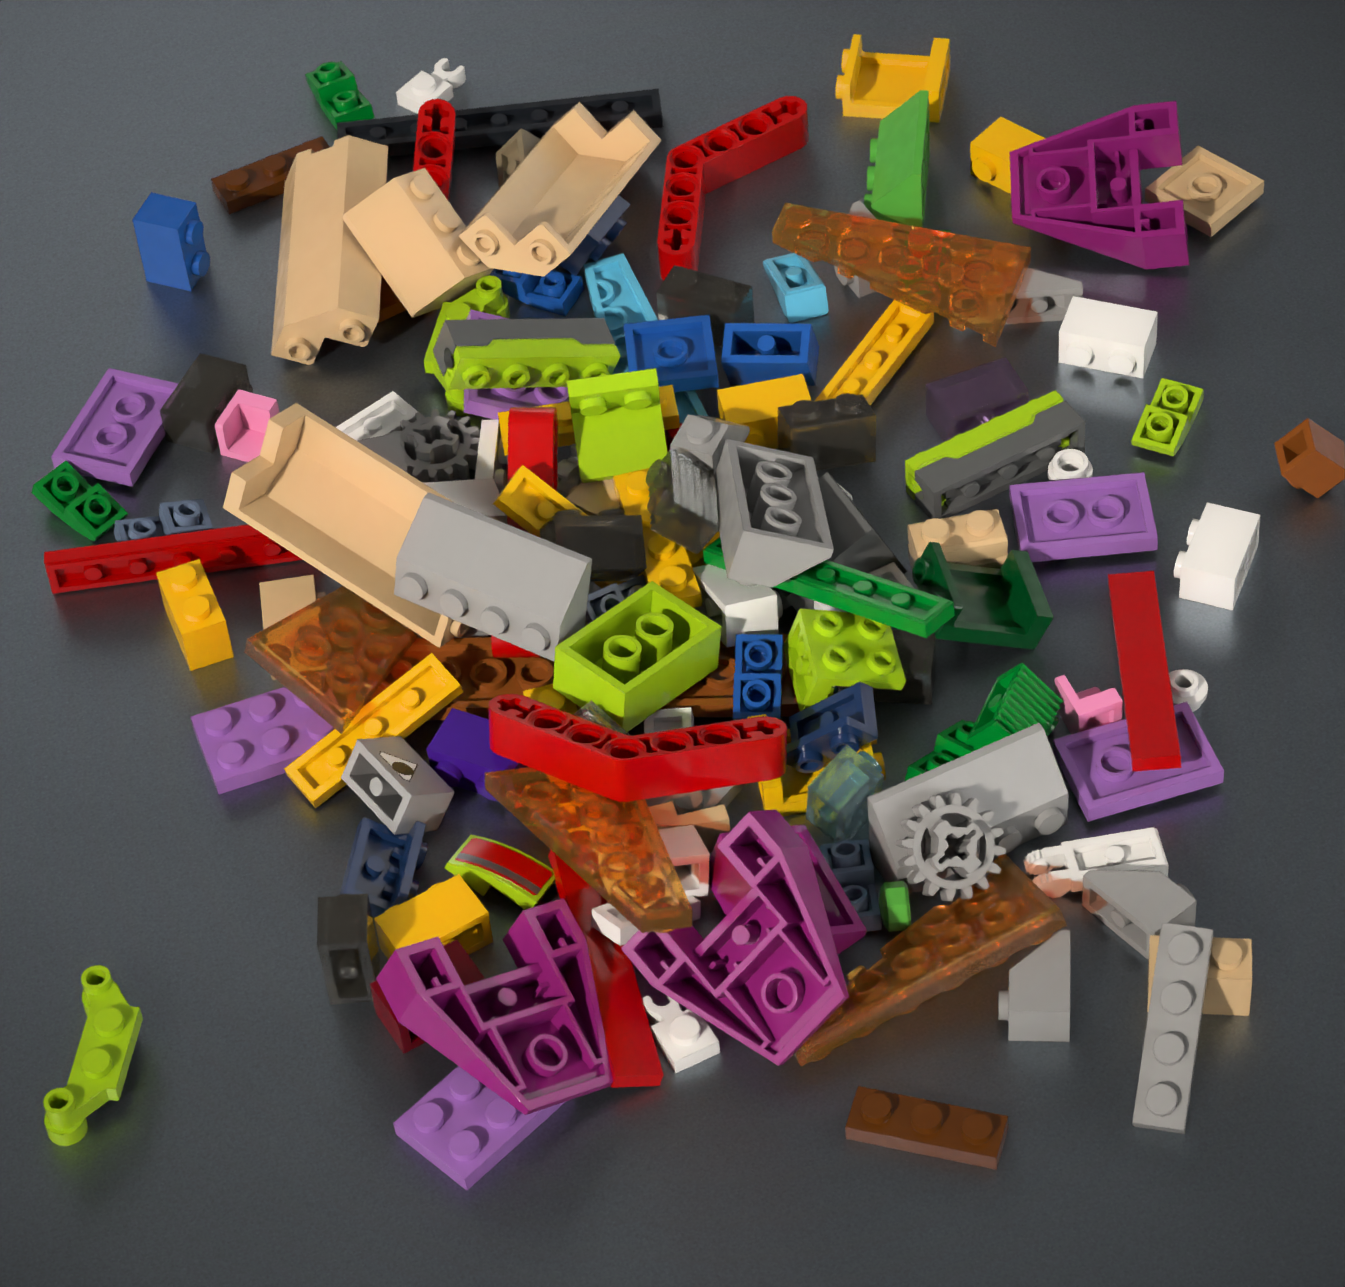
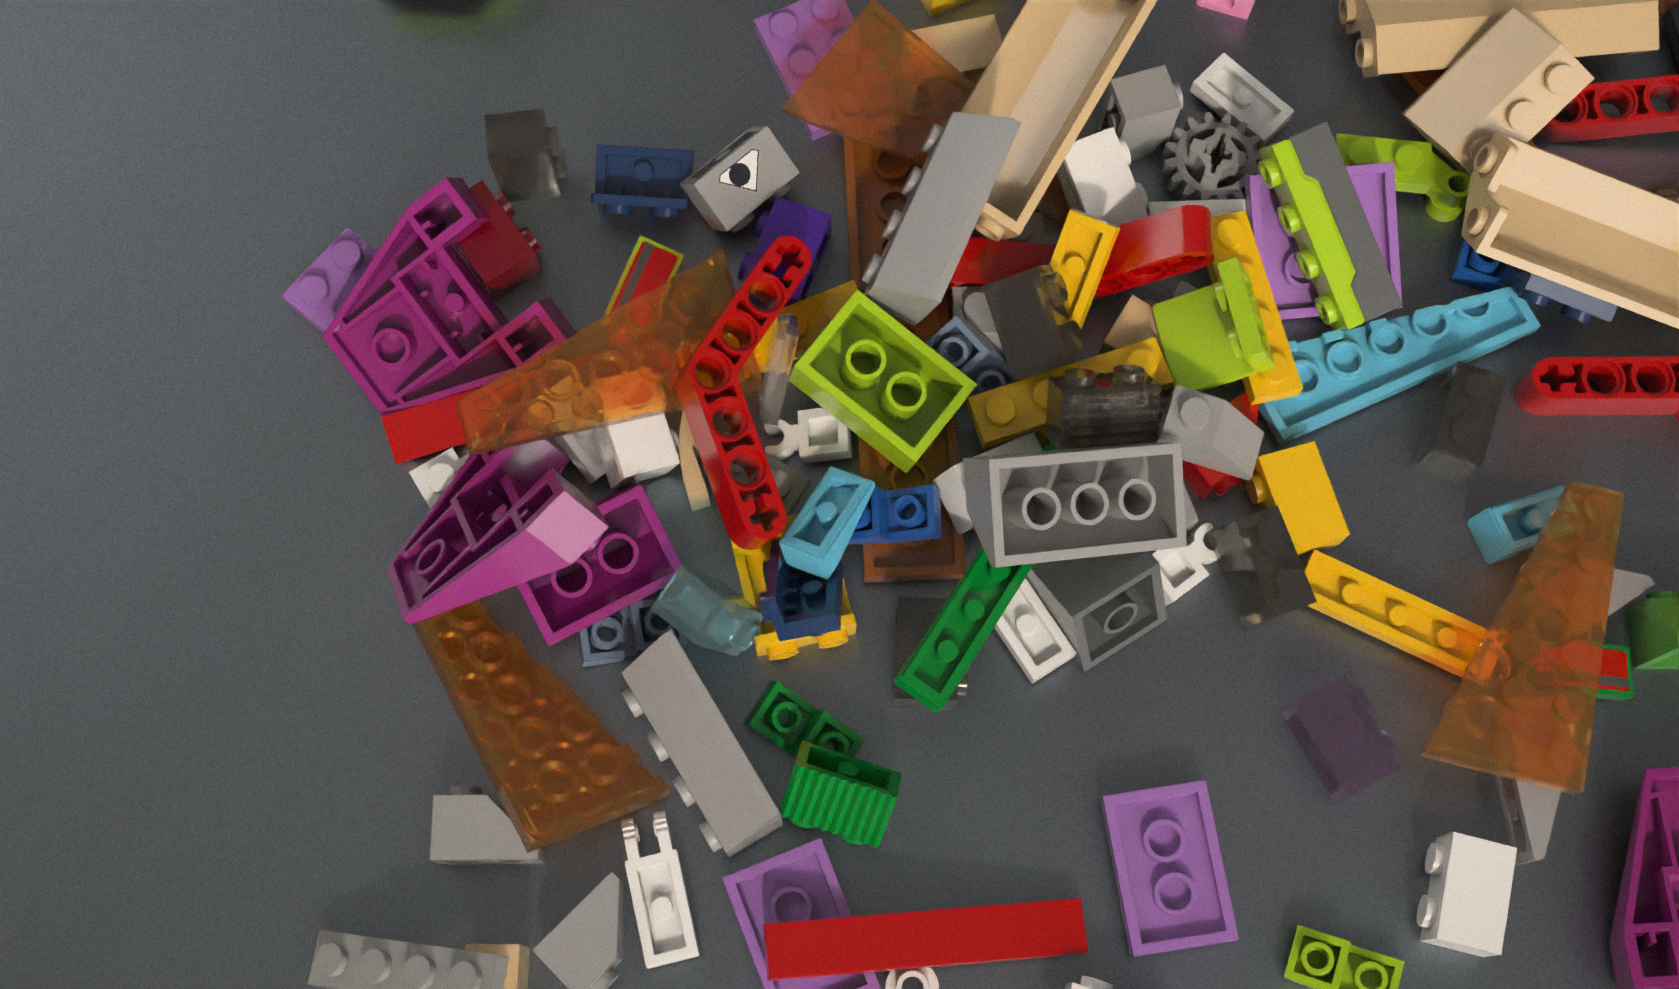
camera: 80 degrees right, 25 degrees up
yellow plate [284,653,463,808] -> none
yellow brick [374,874,493,960] -> none
blue plate [623,315,719,392] -> none
blue brick [721,323,819,386] -> none
lime bracket [783,608,906,711] -> none
reddish brown plate [845,1086,1008,1170] -> none
bright green tile [878,881,911,932] -> none
light grey gear [896,793,1006,901] -> none
dark grey piece [905,390,1085,519] -> none
tan brick [908,509,1008,588] -> none
dark green panel [912,542,1054,650] -> none
white plate [1048,449,1093,481] -> none
bright pink panel [1055,675,1123,734] -> none
none -> medium azure slope [779,466,875,580]

